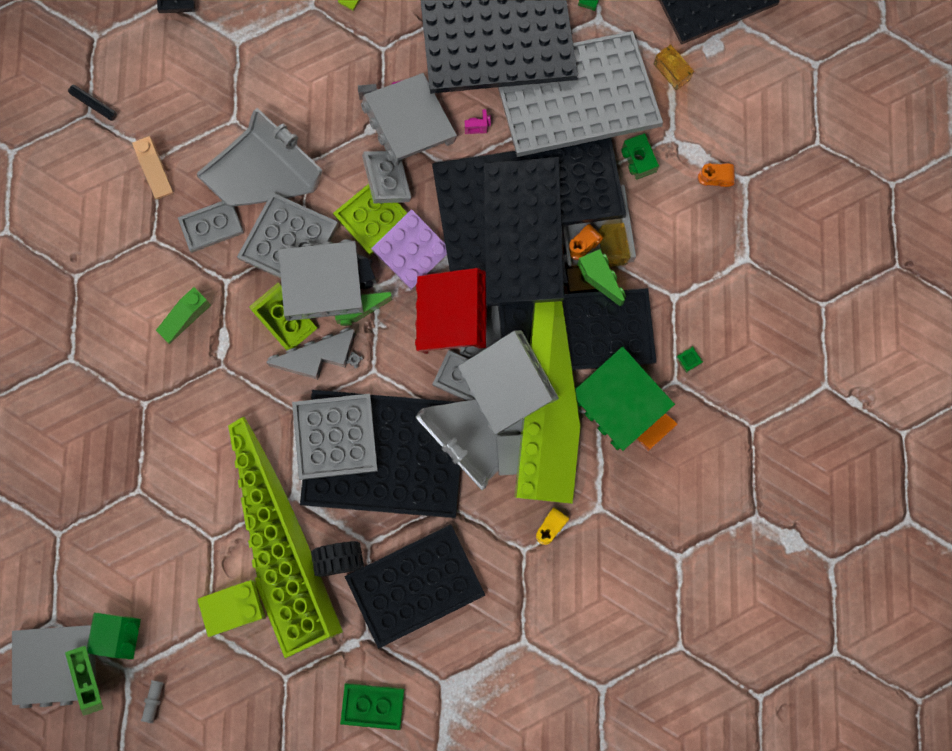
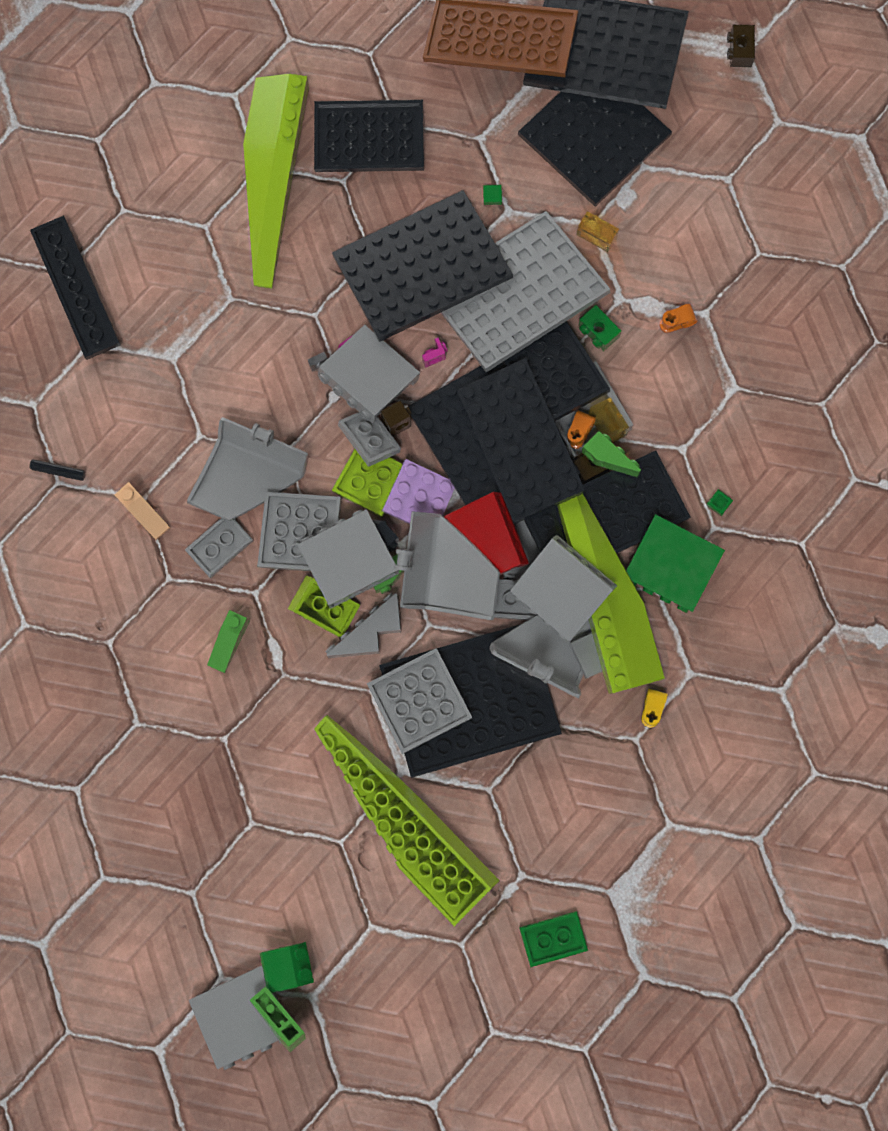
camera: 15 degrees left, 0 degrees up
light grey pin [141,680,164,723] -> none
lime slope [197,580,266,637] -> none
black tyre [311,541,364,577] -> none
black plate [344,524,486,649] -> none
light grey piece [346,352,363,368] -> none
orange slope [637,413,678,451] -> none
none -> dark brown brick [381,400,412,437]
none -> light grey panel [394,511,500,620]

